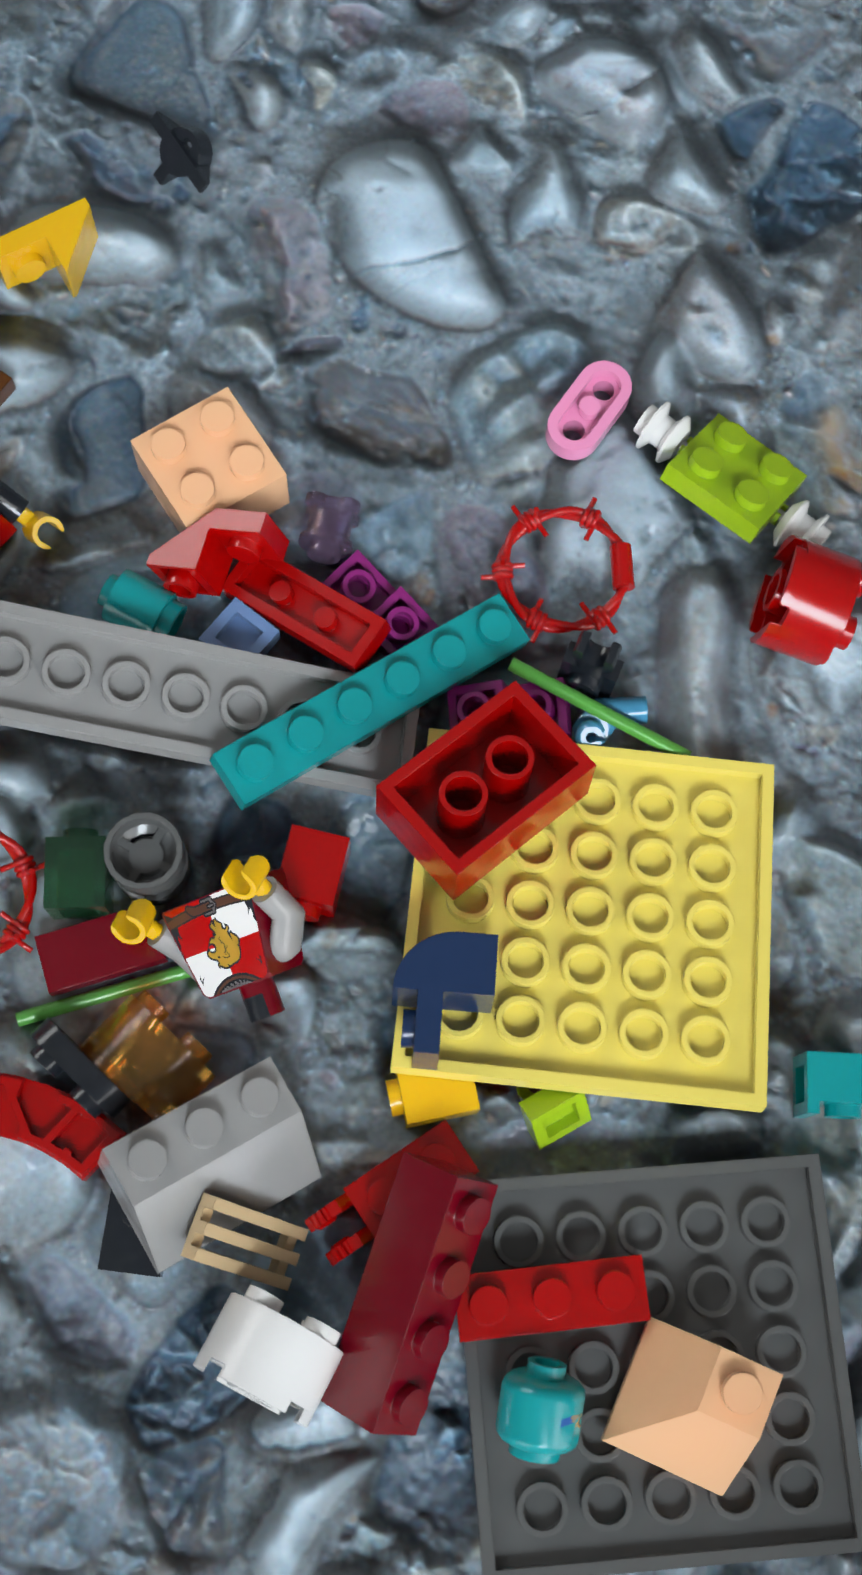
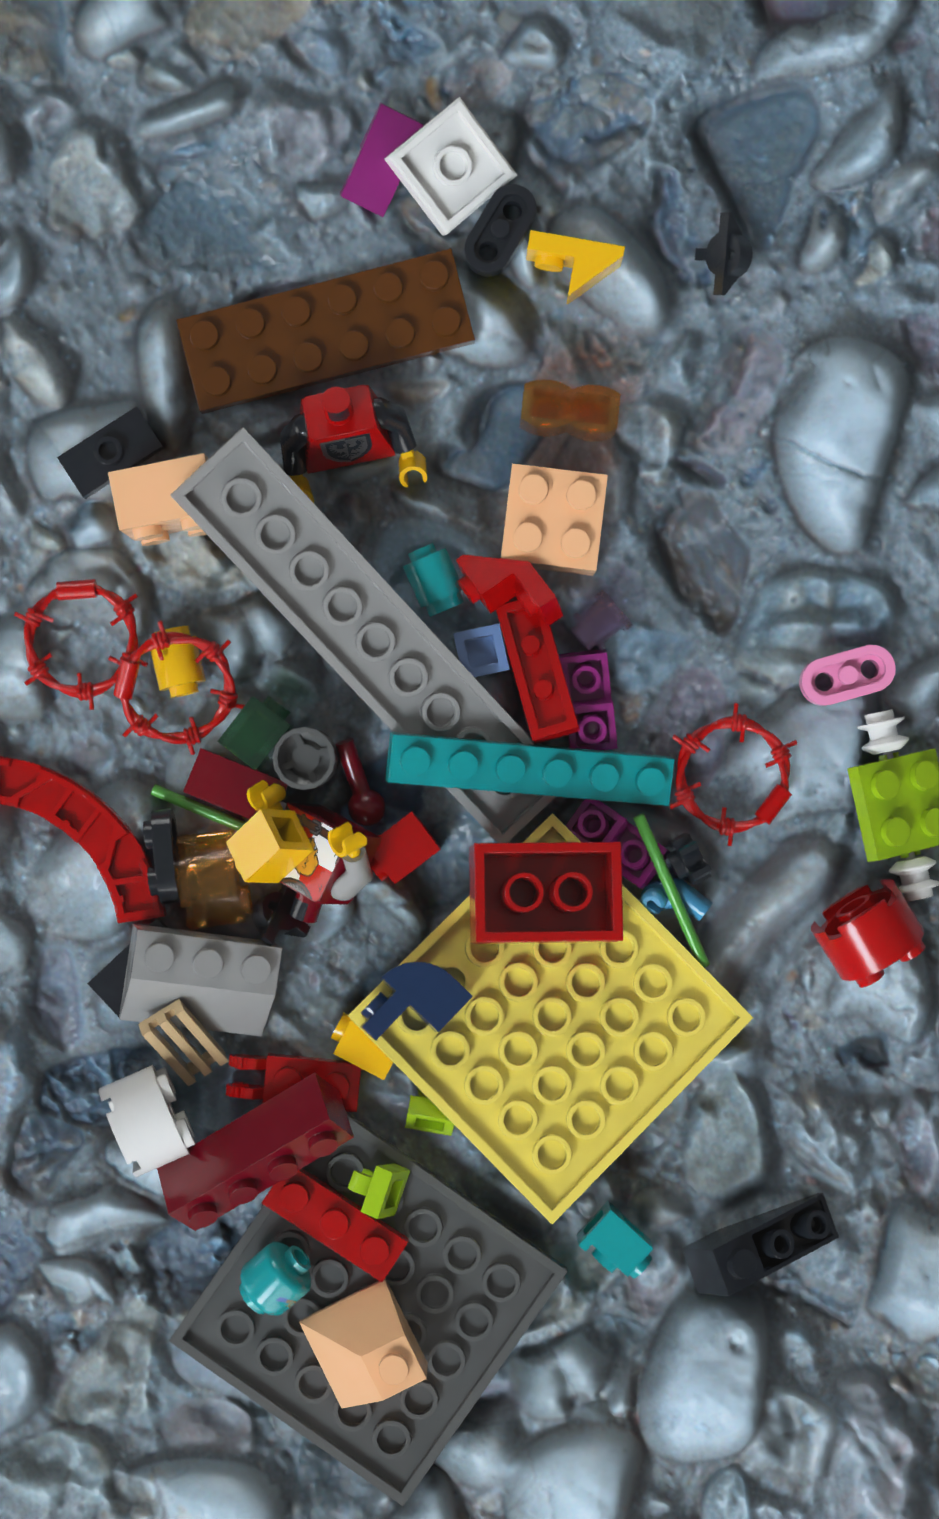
camera: 50 degrees right, 15 degrees up
none -> yellow brick [226,809,314,883]
none -> black piece [252,885,311,946]
none -> dark red bar [335,738,385,826]
none -> lime tile [348,1163,410,1219]
none -> clear orange brick [520,379,621,442]

